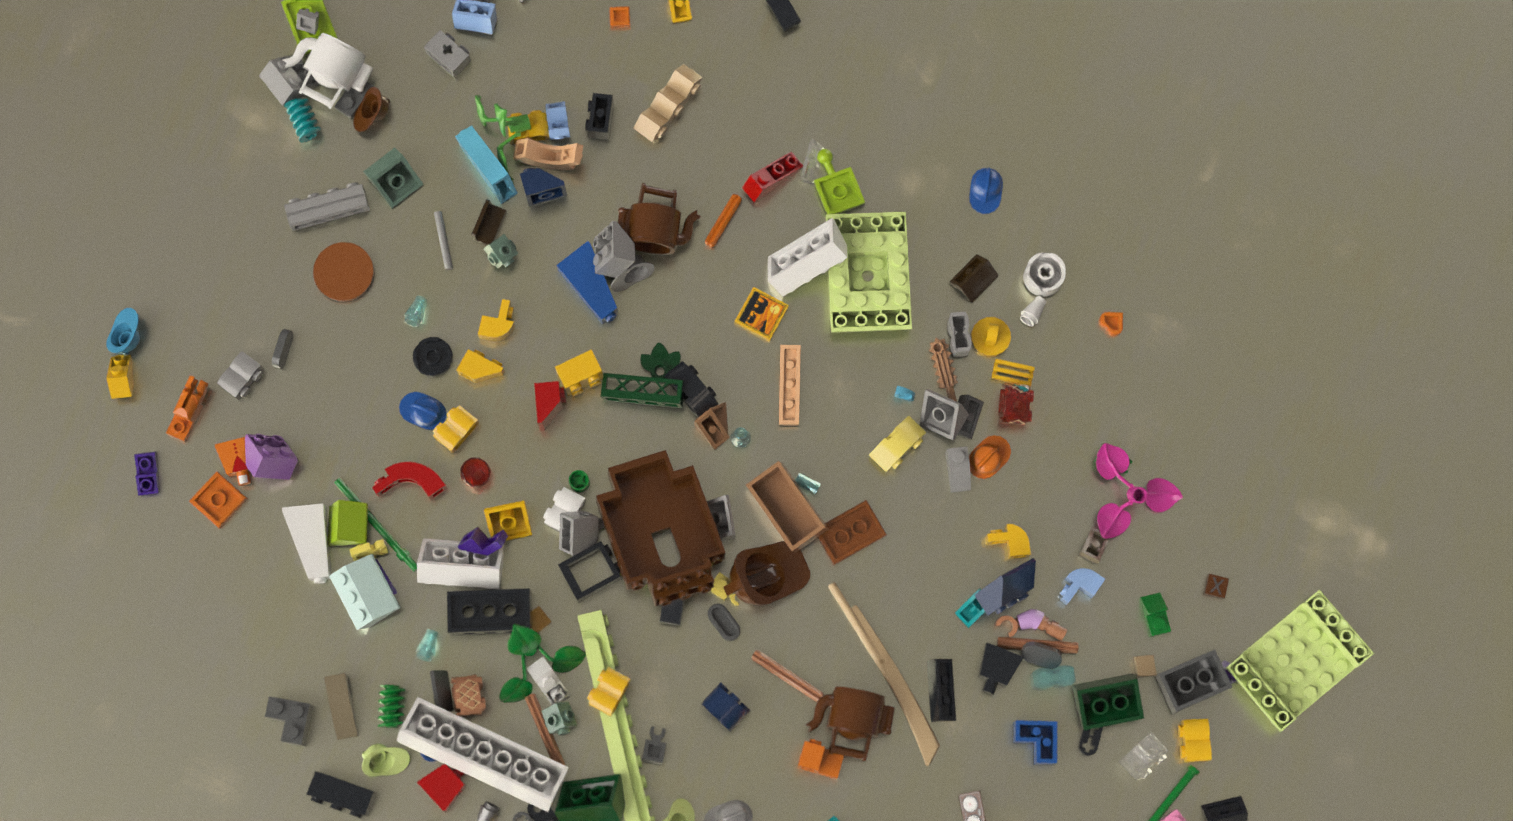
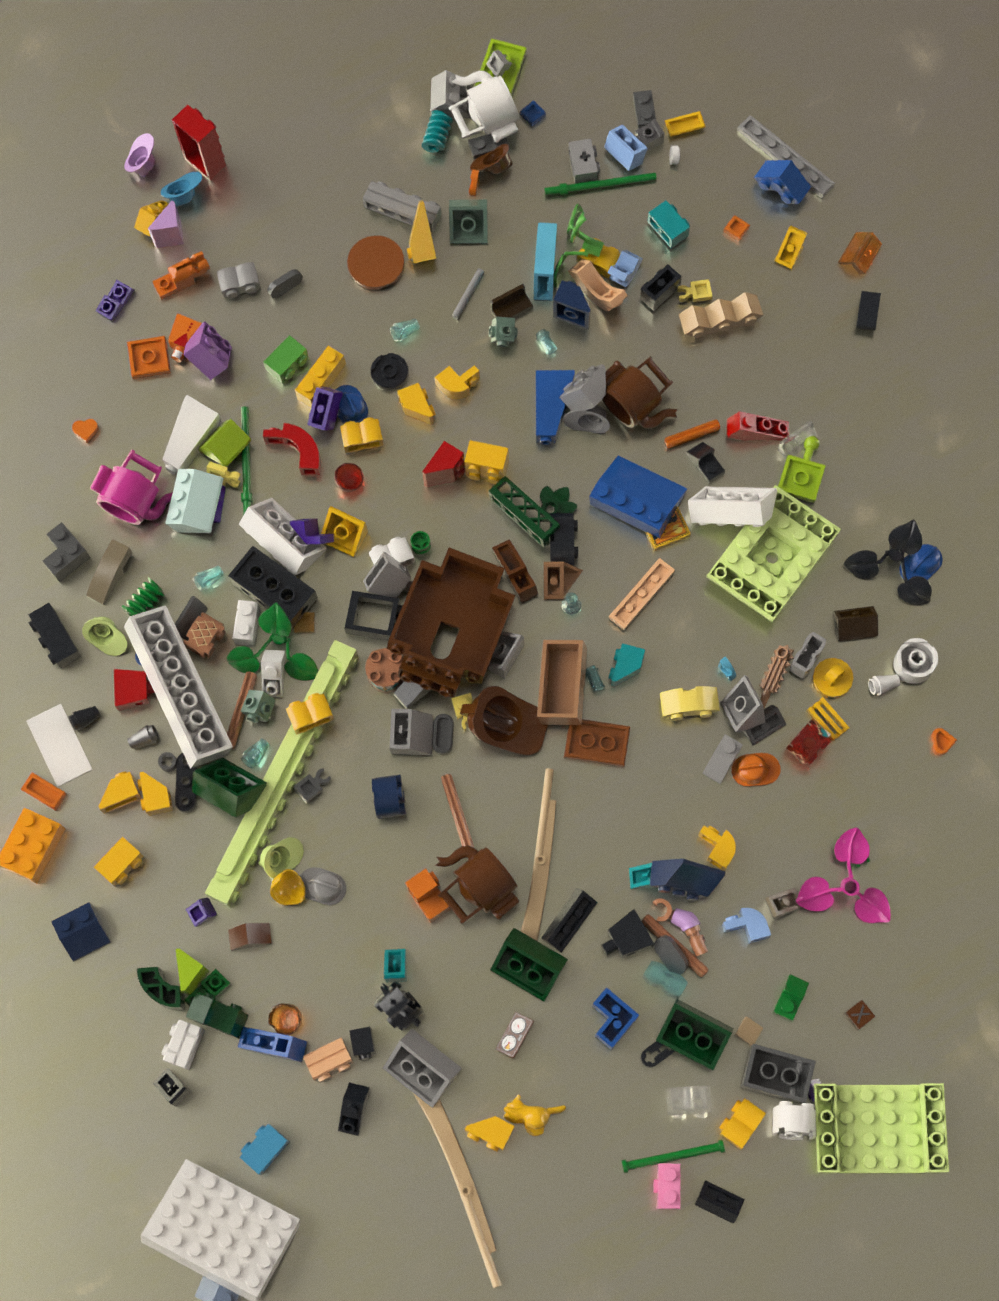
camera: 45 degrees right, 5 degrees down
none -> orange tile [72,419,99,443]
none -> dark pink piece [90,450,173,525]
none -> lavender piece [124,133,155,177]
none -> lavender slope [148,201,184,248]
none -> red piece [172,105,226,181]
none -> white brick [232,600,261,647]
none -> clear light blue cone [241,738,270,769]
none -> bright green brick [263,335,308,384]
none -> yellow brick [295,346,346,408]
none -> dark purple brick [307,387,343,431]
none -> nougat brick [365,648,404,693]
none -> light grey slope [390,709,433,755]
none -> yellow slope [406,200,436,264]
none -> orange tile [469,169,480,196]
none -> dark green slope [490,928,568,1002]
none -> reddish brown slope [492,539,538,603]
none -> blue tile [520,100,546,126]
none -> clear light blue pin [536,329,558,355]
none -> green bar [544,172,657,195]
none -> blue slope [589,455,687,538]
none -> teal slope [608,643,645,687]
none -> teal brick [647,200,690,248]
none -> light yellow plate [677,279,712,302]
none -> black slope [686,442,725,484]
none -> white brick [772,1101,816,1140]
none -> black plant [844,519,932,605]

